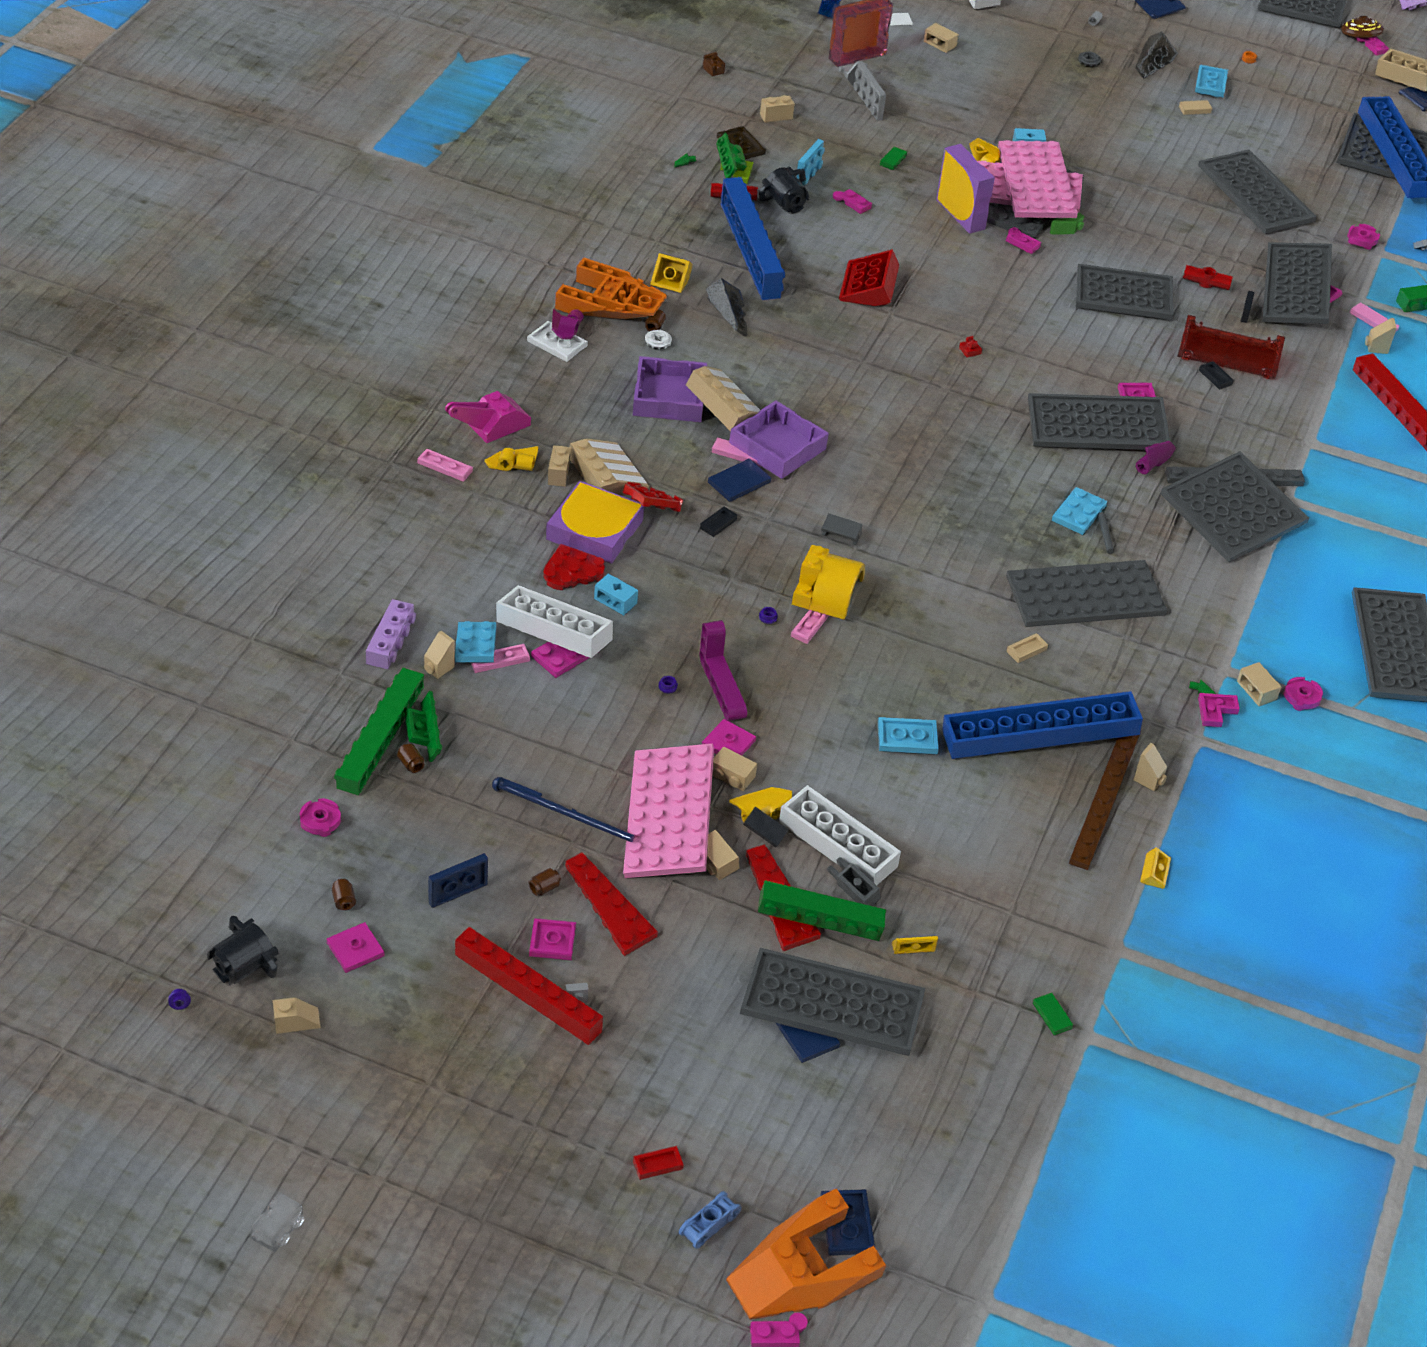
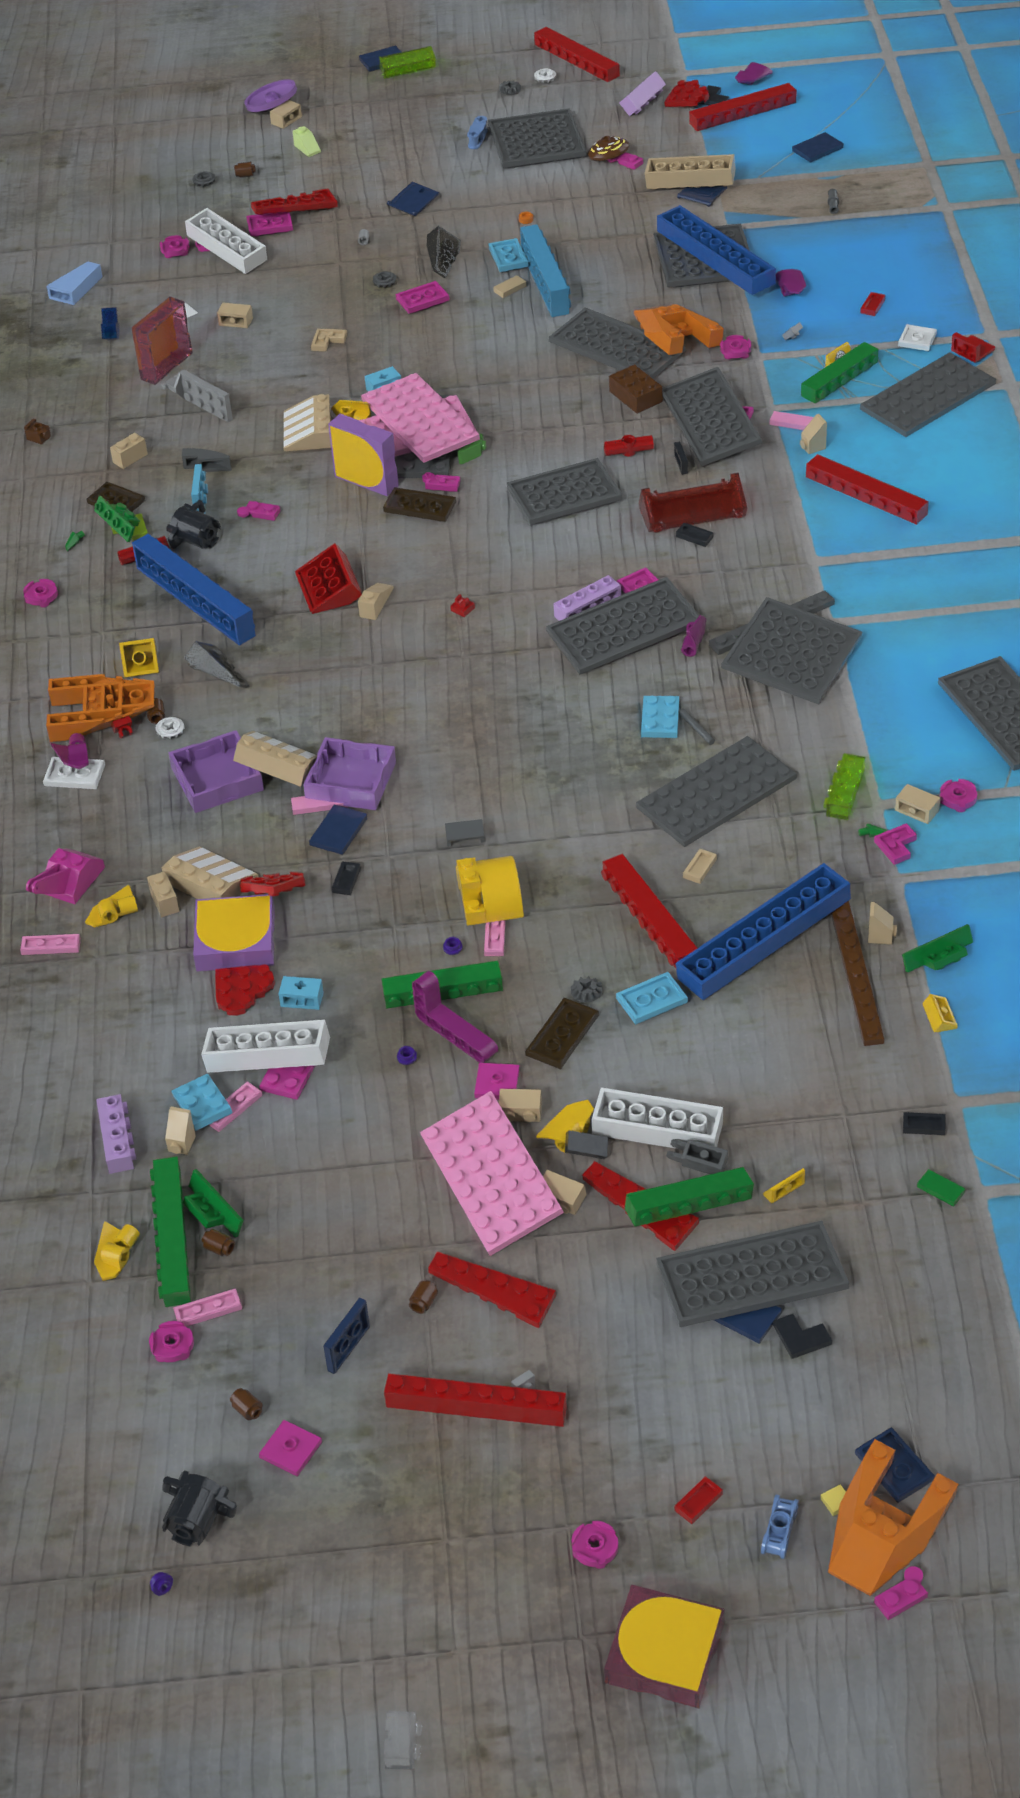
camera: 20 degrees left, 0 degrees up
tan slope [273,998,321,1034] -> none
dark blue bar [492,777,634,842] -> none
dark pink plate [529,918,576,960] -> none
green tile [880,147,907,170] -> none
none -> dark pink plate [23,579,58,608]
none -> yellow panel [94,1221,140,1281]
none -> red tile [112,716,132,739]
none -> bright pink tile [173,1288,242,1327]
none -> dark grey slope [182,448,232,472]
none -> tan slope [284,394,331,451]
none -> tan tile [311,328,347,351]
none -> tan slope [358,583,393,620]
none -> green brick [381,960,503,1009]
none -> dark brown plate [383,487,456,522]
none -> dark pink plate [395,281,449,314]
none -> dark azure brick [520,224,571,317]
none -> dark brown tile [525,998,599,1070]
none -> lavender brick [554,575,621,621]
none -> dark grey gear [571,976,602,1002]
none -> dark pink plate [571,1521,619,1569]
none -> red brick [601,853,697,968]
none -> yellow tile [604,1584,725,1708]
none -> reddish brown brick [609,364,663,414]
none -> orange wedge [634,304,724,355]
none -> black tile [773,1314,832,1359]
none -> light yellow tile [821,1484,846,1516]
none -> clear neon green brick [823,753,866,820]
none -> green bracket [902,924,973,973]
none -> black tile [903,1112,946,1136]

